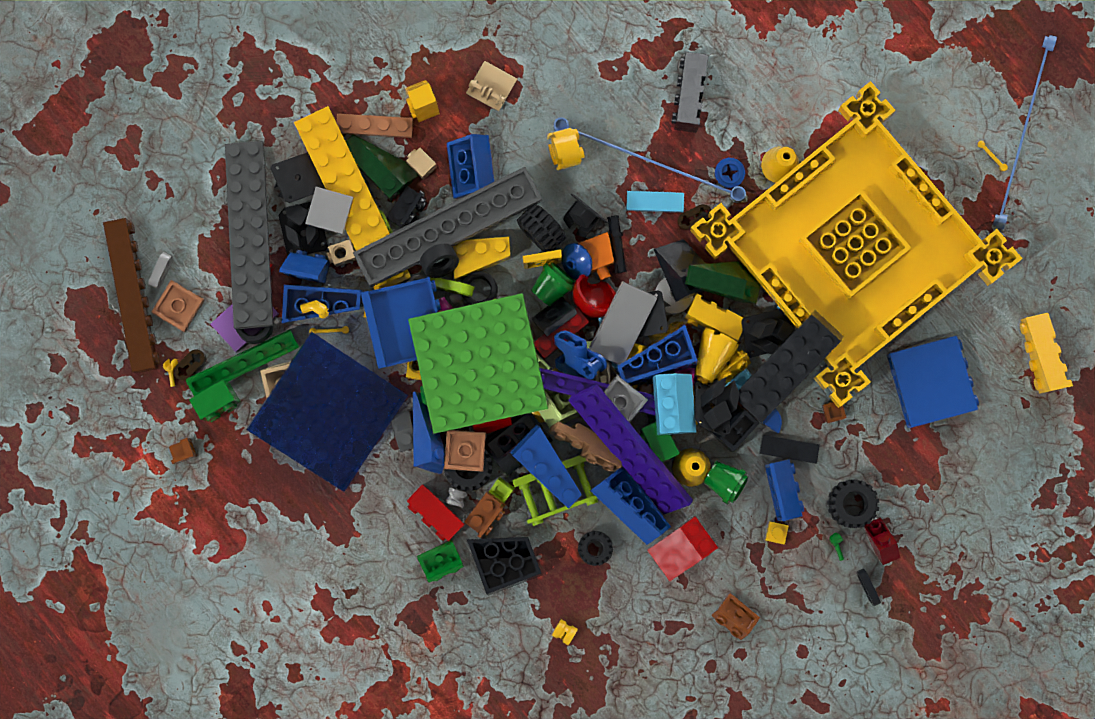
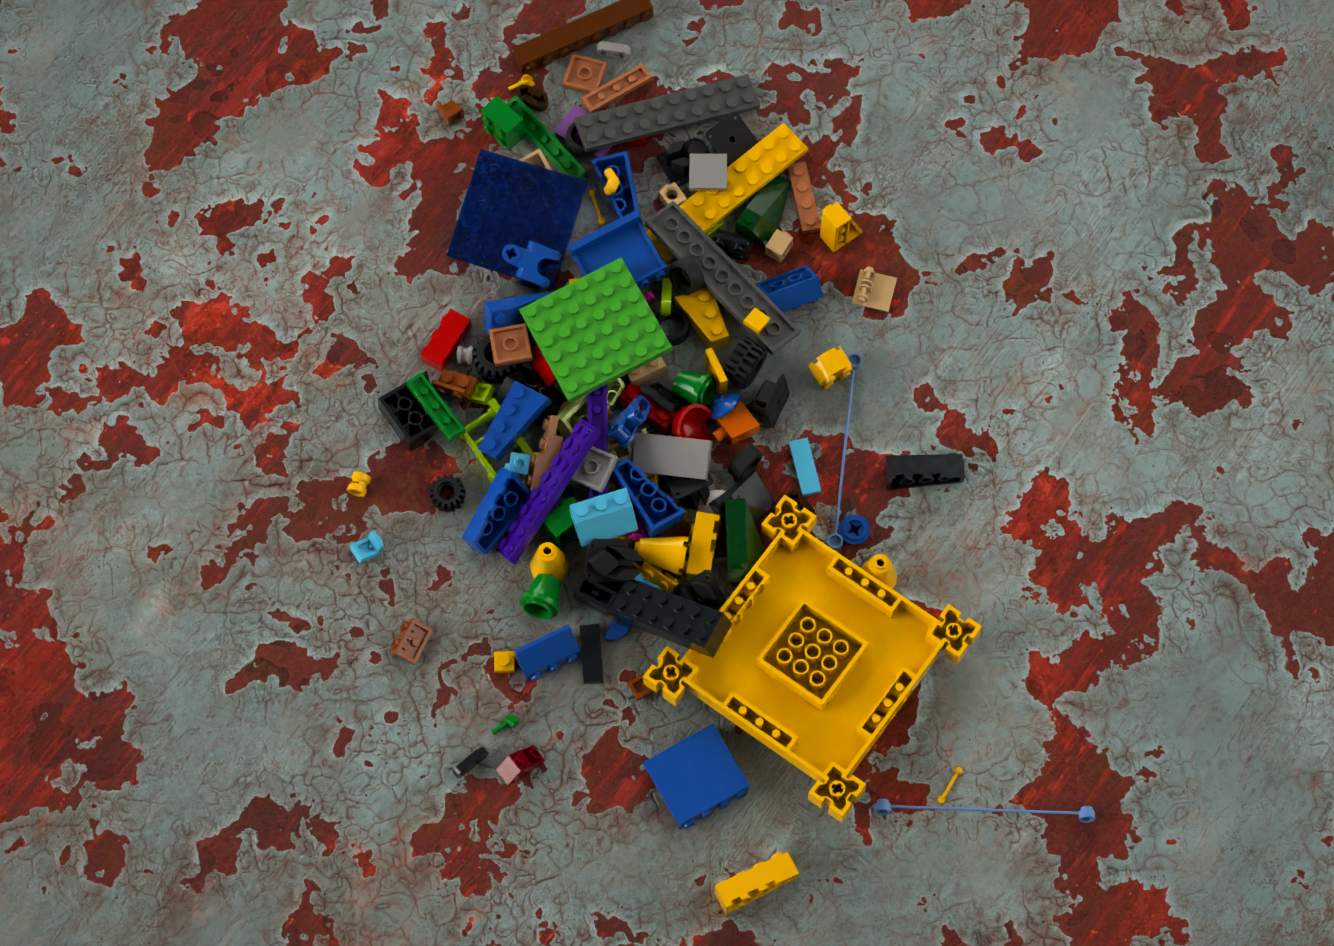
camera: 80 degrees right, 15 degrees down
blue slope [279,250,330,284] -> none
green bracket [417,540,464,583] -> none
black pin [607,215,627,274] -> none
slope [647,516,718,581] -> none
black tyre [827,479,880,528] -> none
none -> medium azure bracket [350,531,384,563]
none -> green tile [406,372,466,442]
none -> blue piece [502,241,562,288]
none -> medium azure bracket [504,452,531,477]
none -> nougat plate [581,63,652,113]
none -> black tyre [728,444,763,482]
none -> yellow tile [743,308,770,334]

